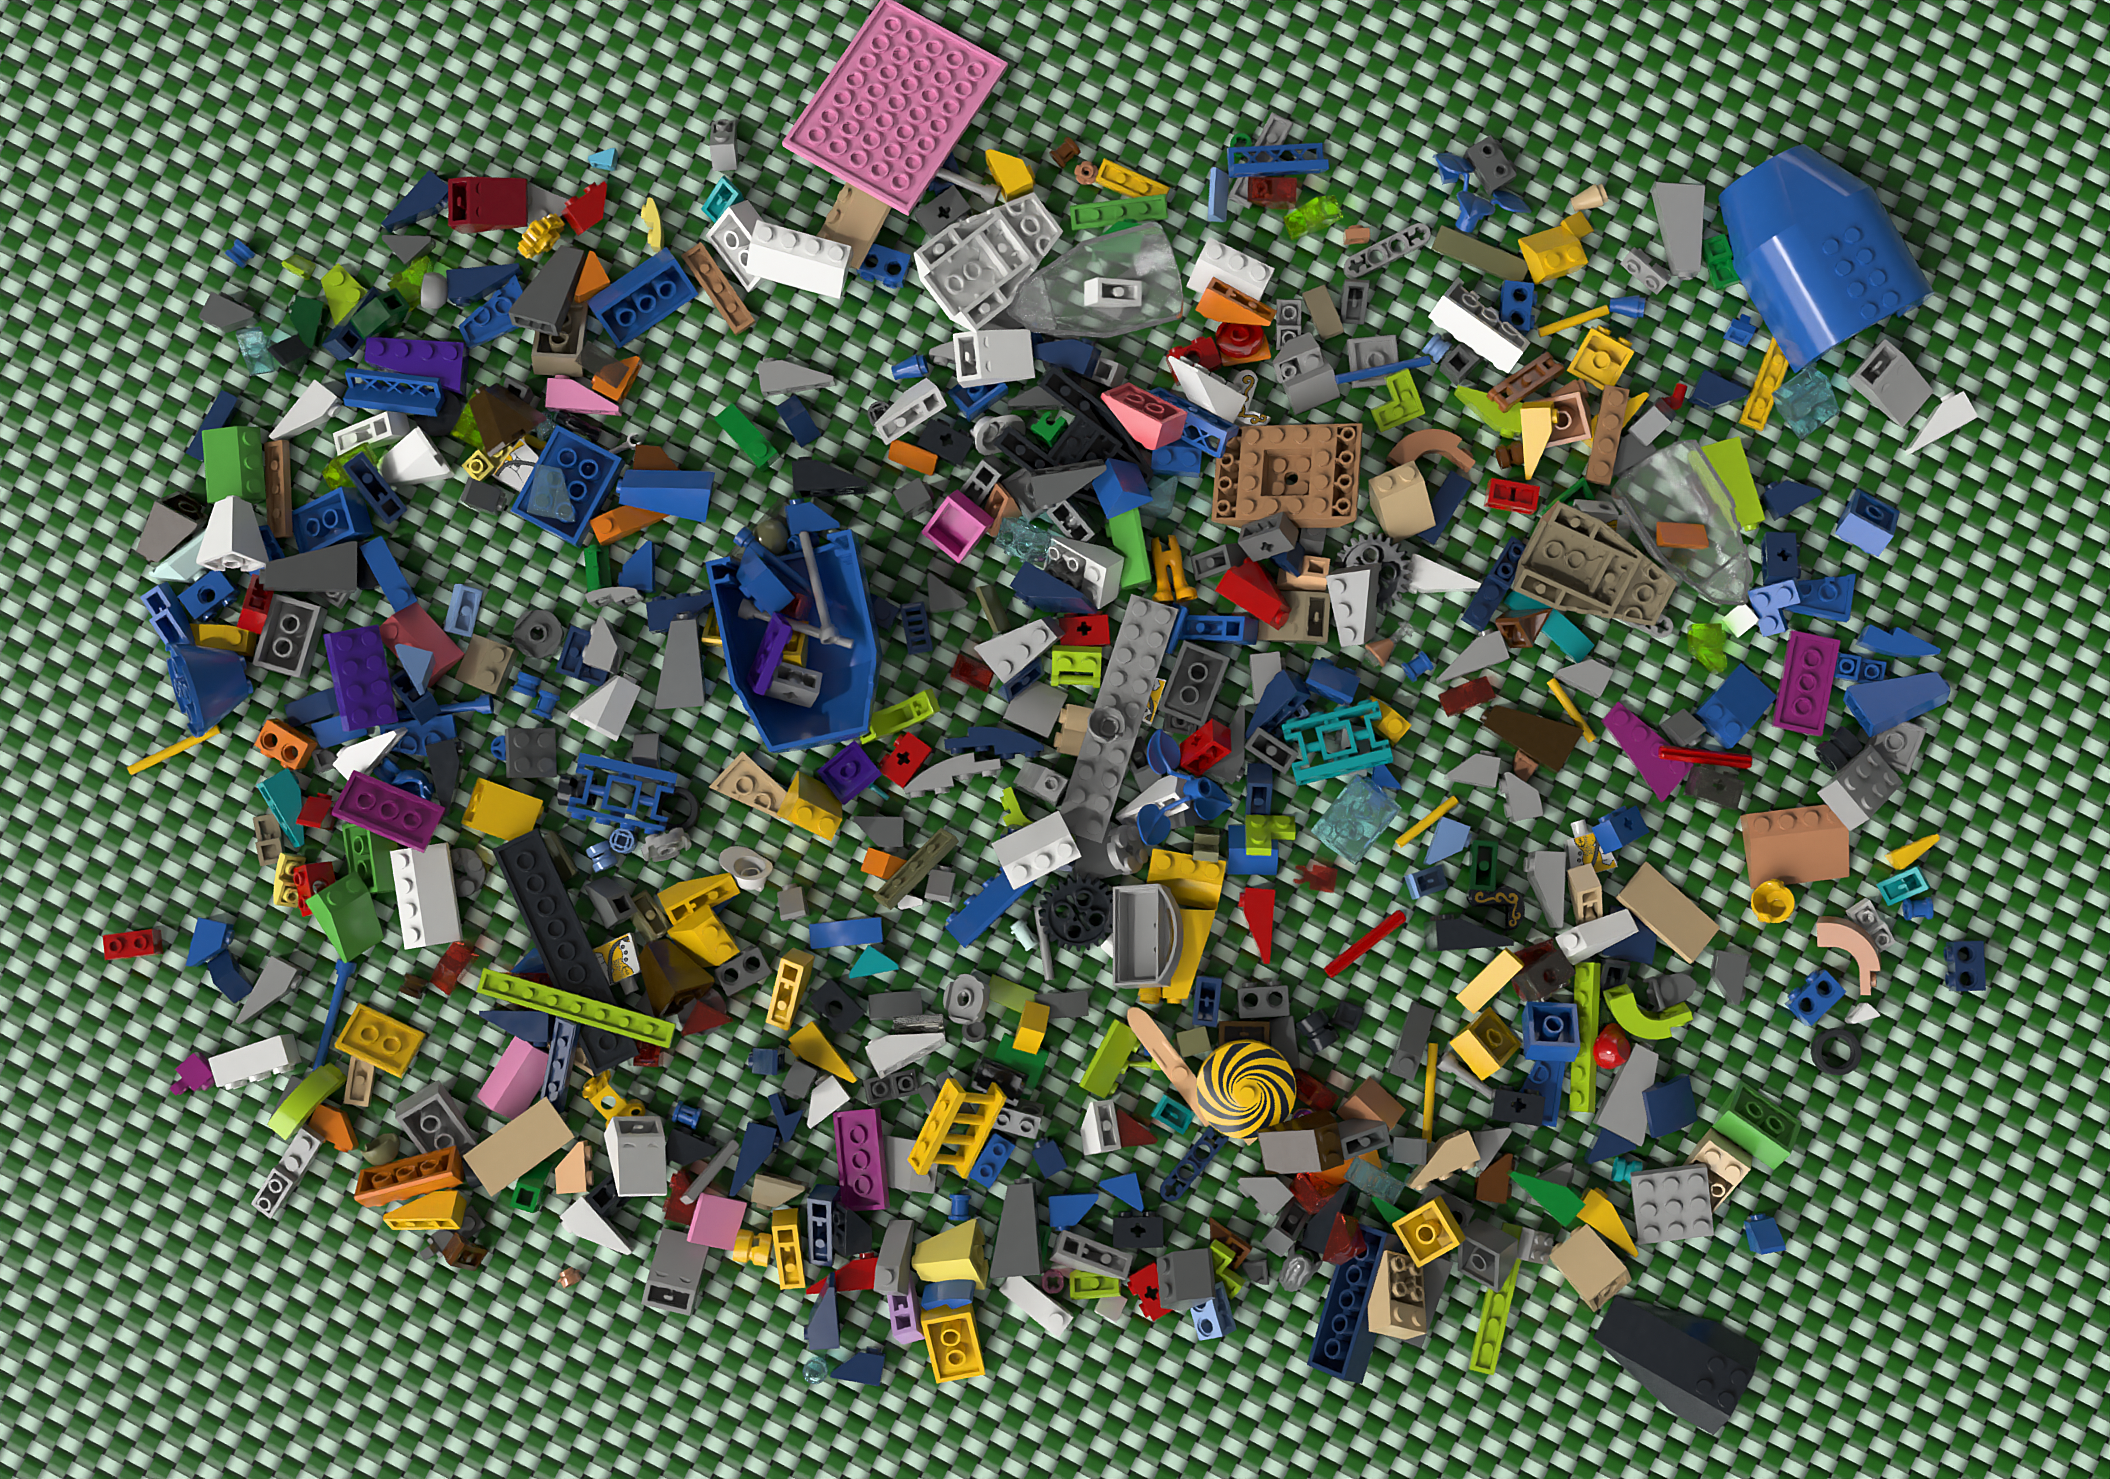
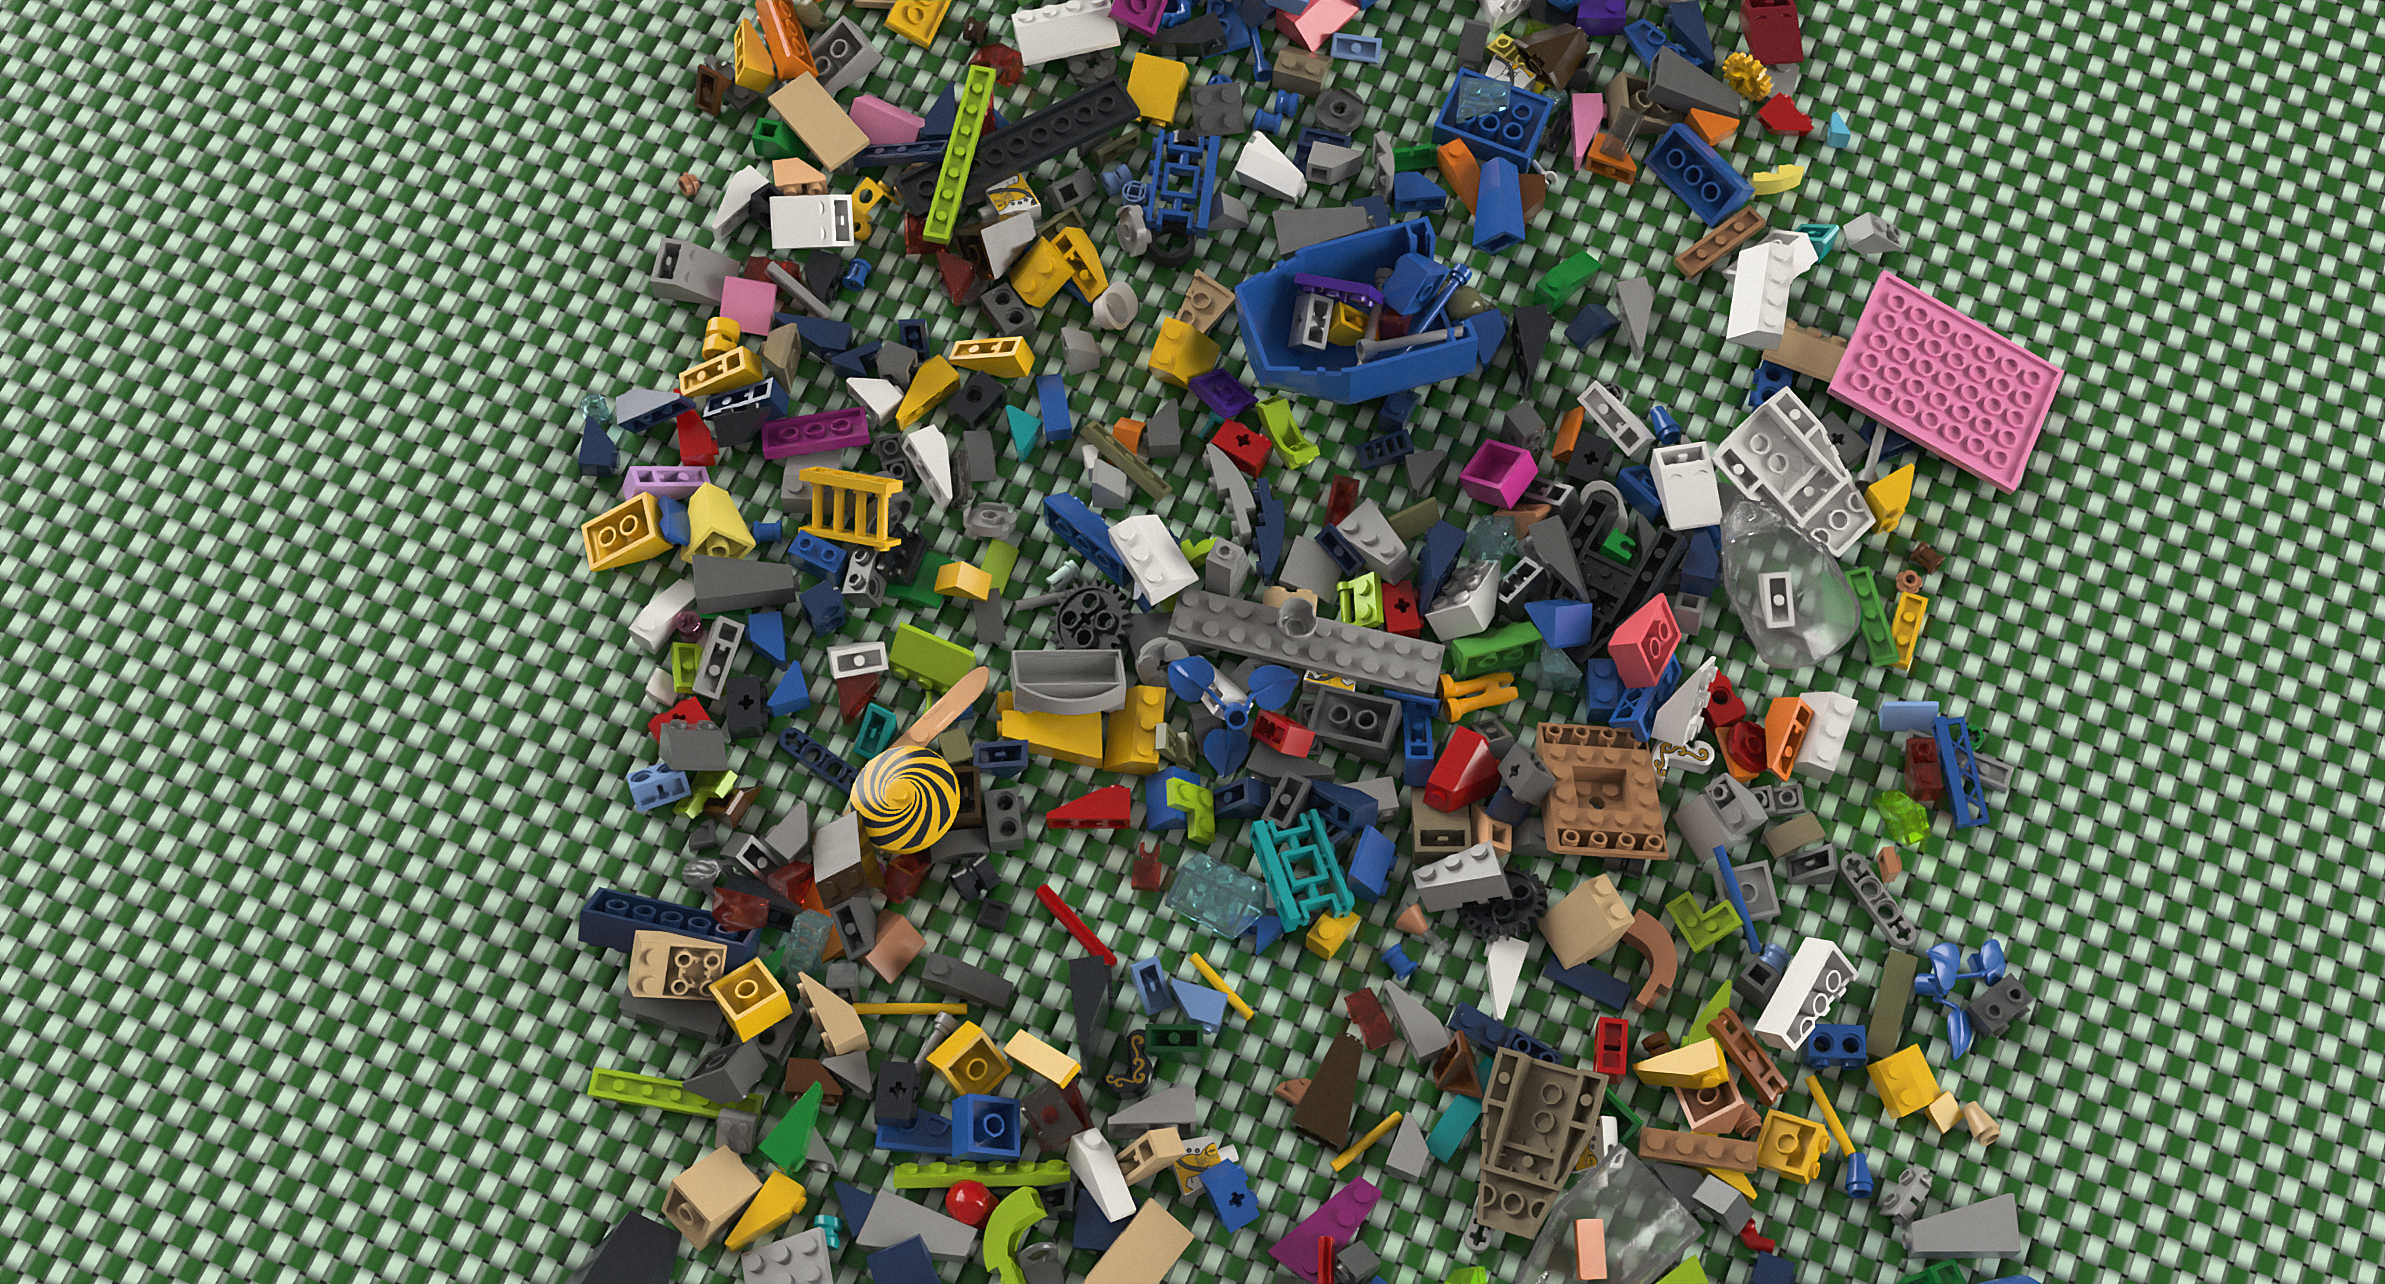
camera: 80 degrees right, 20 degrees down
light grey slope [874,1220,914,1296] -> none
dark grey tile [962,1021,987,1043] -> none
light grey slope [1444,750,1501,789] -> none
light grey slope [1498,772,1543,822] -> none

